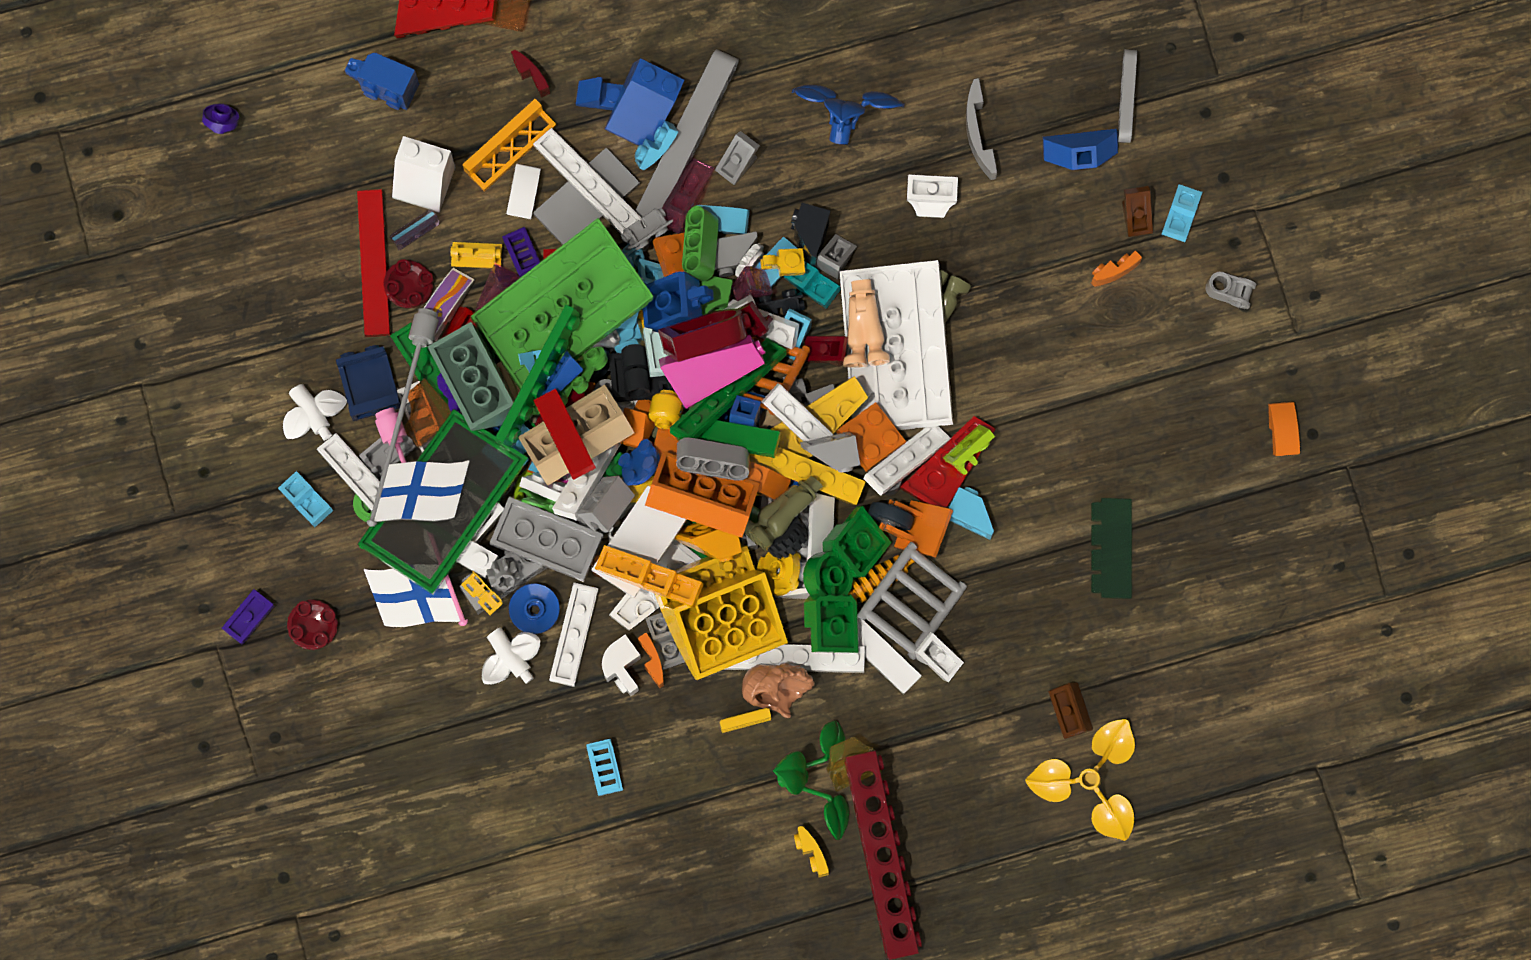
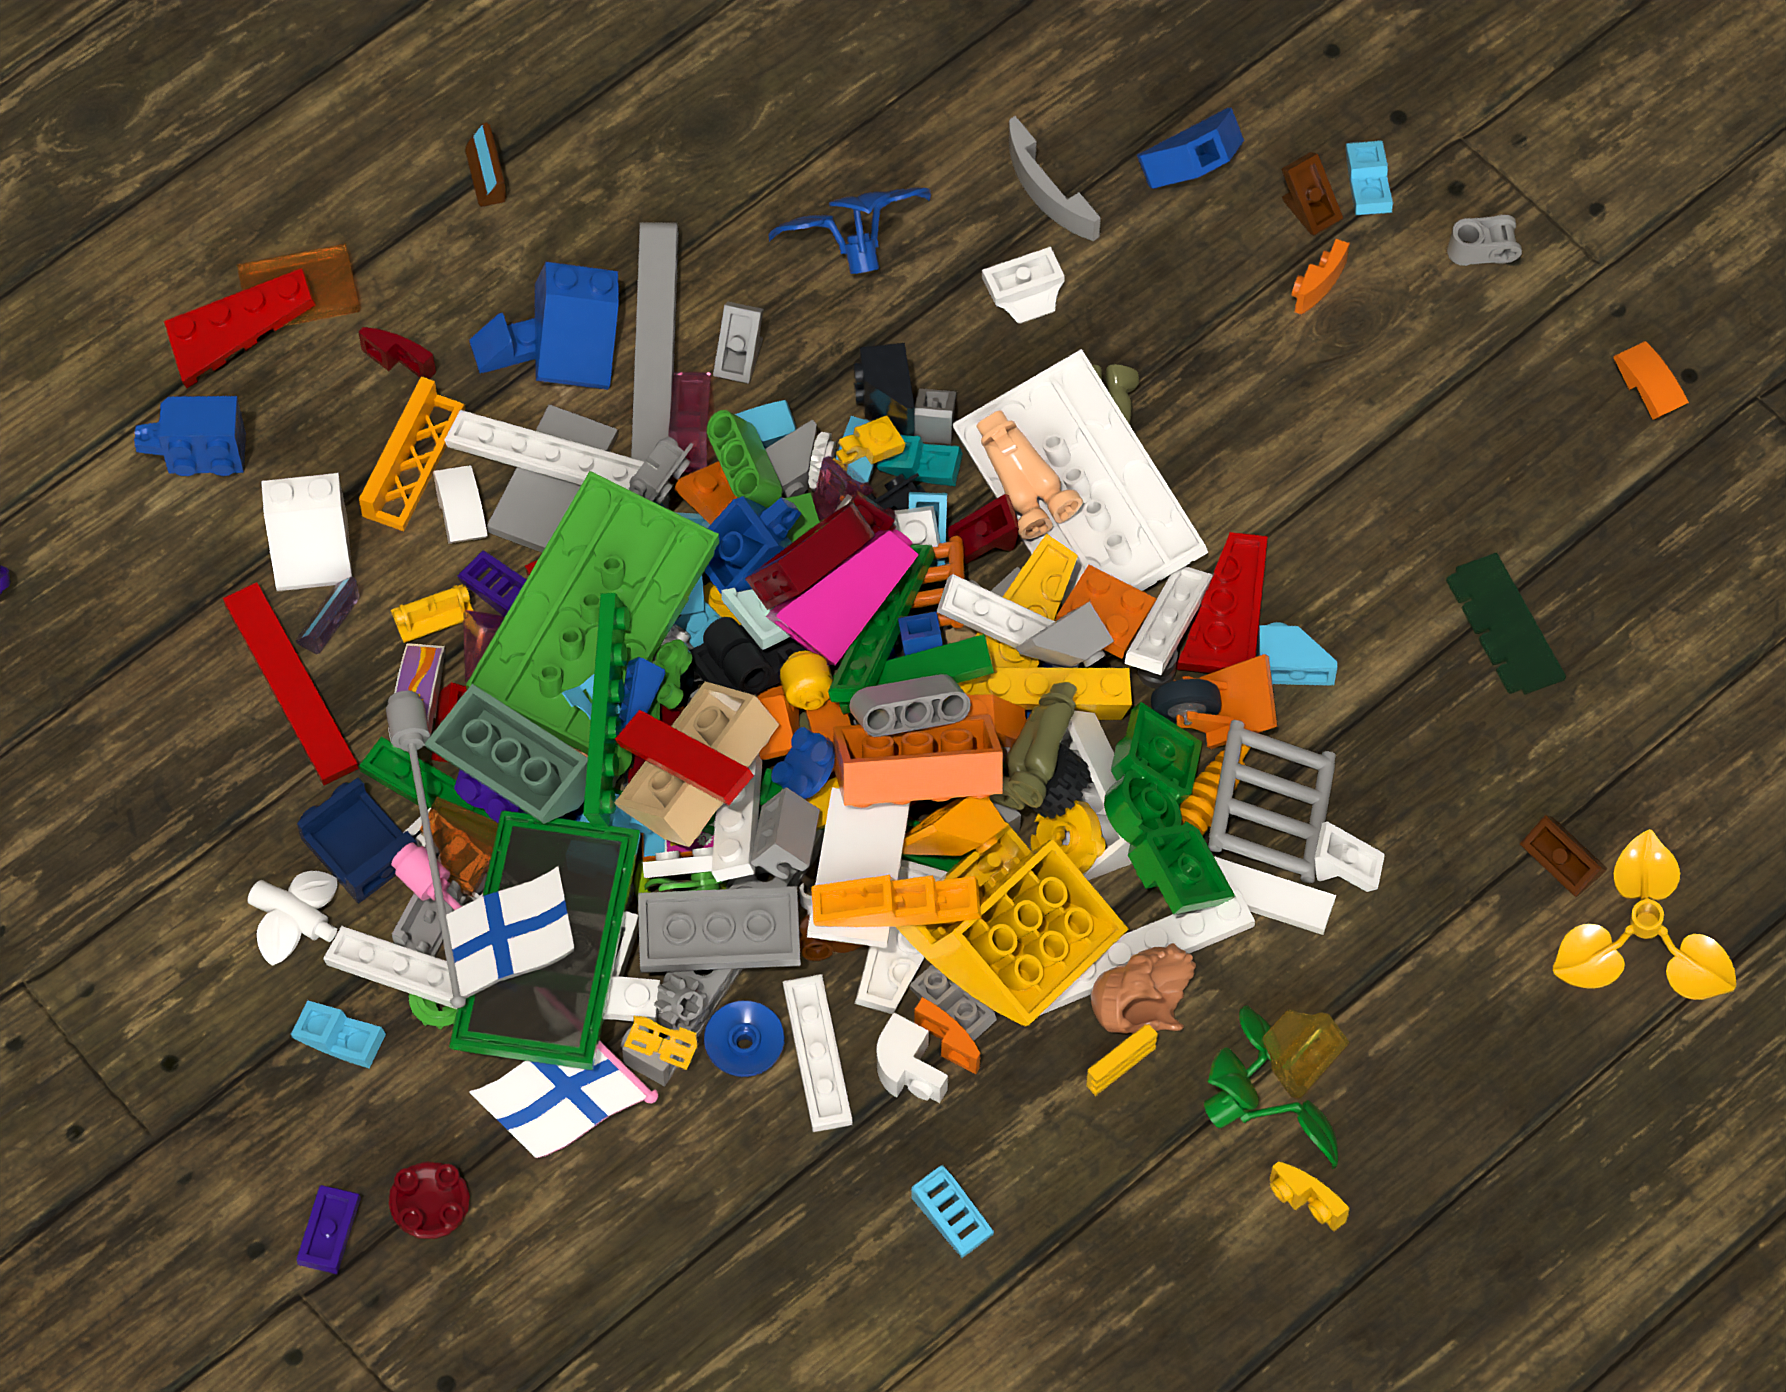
camera: 25 degrees left, 15 degrees down
dark red dish [383,259,433,308] -> none
white plant [482,627,540,684] -> none
medium azure slope [635,121,678,170] -> none
dark red brick [843,750,921,960] -> none
lime plate [943,424,995,475] -> none
light grey beam [1118,49,1137,143] -> none

